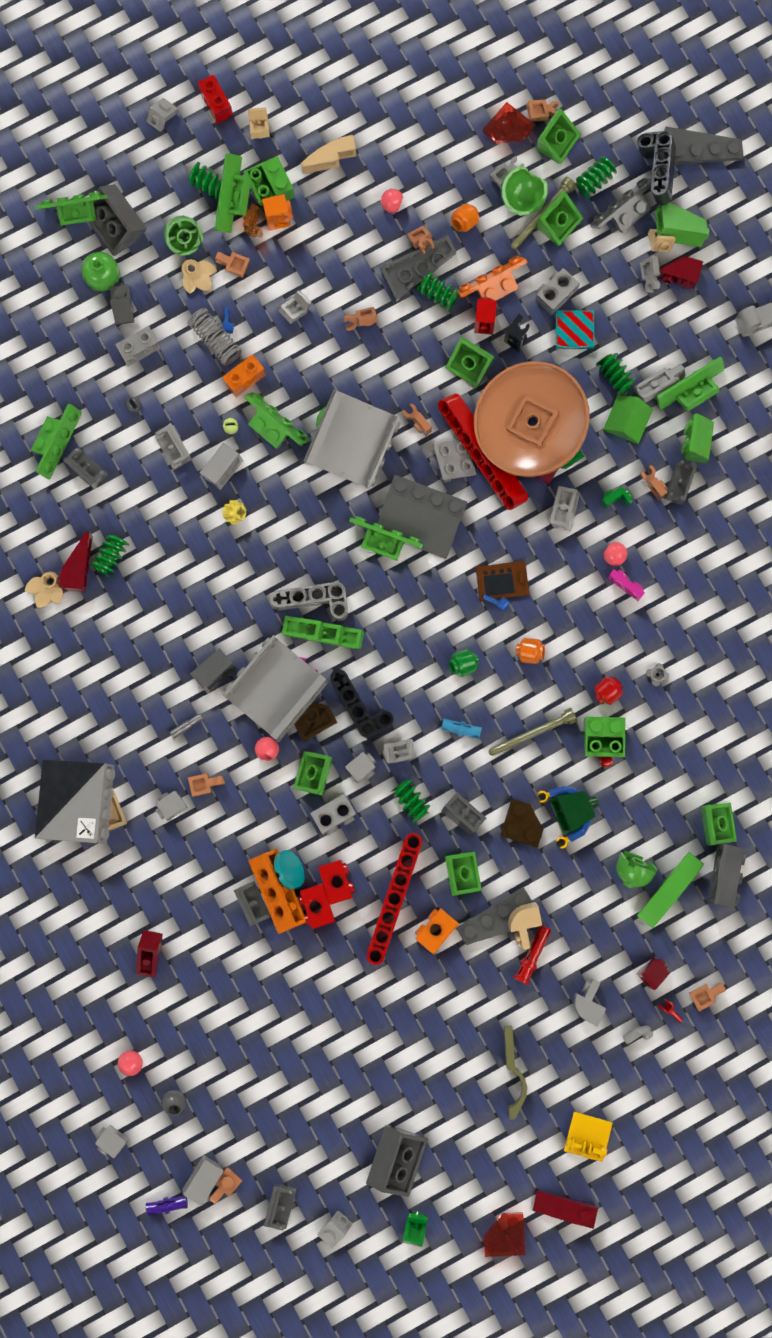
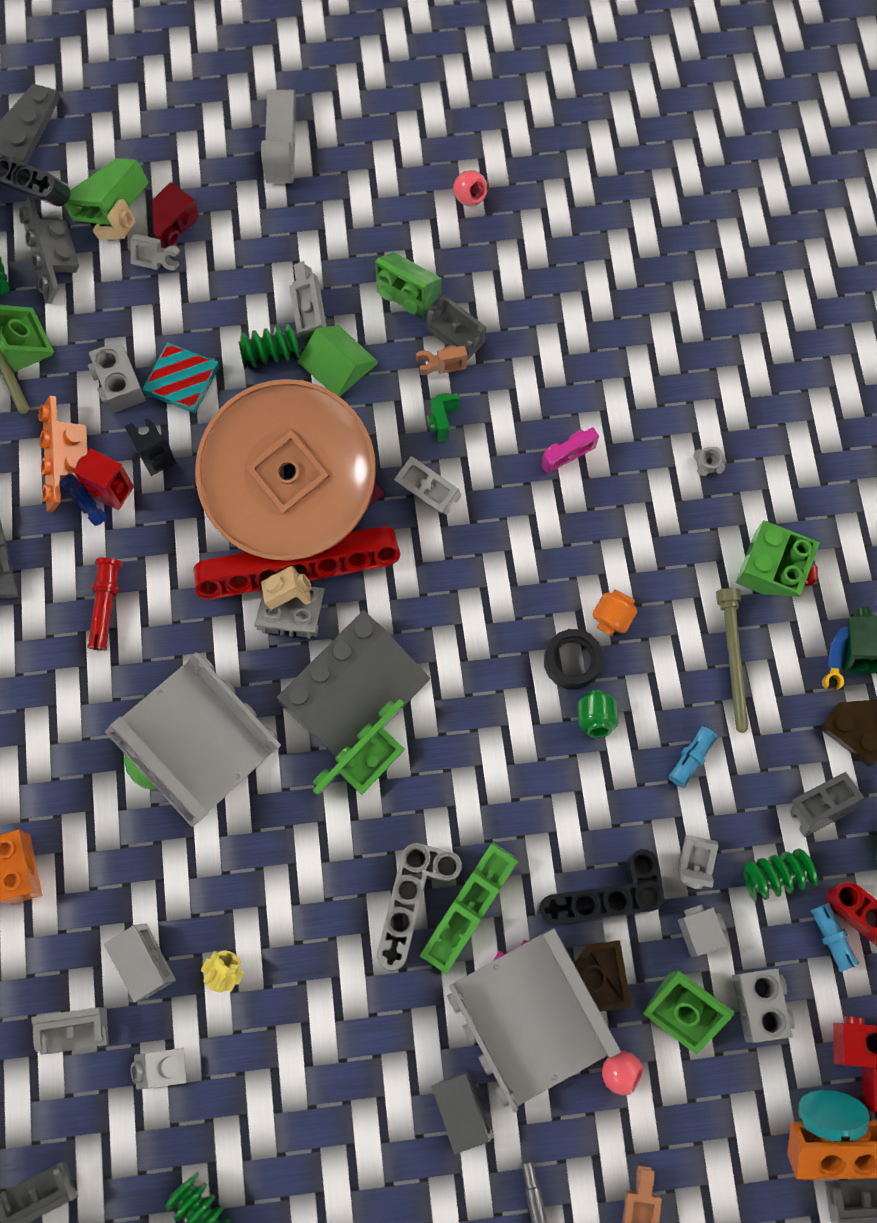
camera: 75 degrees left, 10 degrees down
yellowish green hinge [223,418,239,434] -> none
bright green bracket [244,392,310,449] -> none
nougat plate [343,307,378,331] -> none
nougat plate [402,403,432,436] -> none
green piece [416,272,459,311] -> none
bright green slope [445,337,494,388] -> none
reddish brown container [475,561,530,602] -> none
blue hand [482,594,511,610] -> none
red head [594,676,624,705] -> none
coral piece [603,542,628,566] -> none
bright green bracket [657,357,724,412] -> none
none -> clear blue axle [60,473,107,526]
none -> red pin [87,557,123,651]
none -> light grey bracket [131,1048,186,1090]
none -> tan bracket [261,566,312,610]
none -> black tyre [544,629,603,689]
none -> dark azure pin [810,903,859,972]

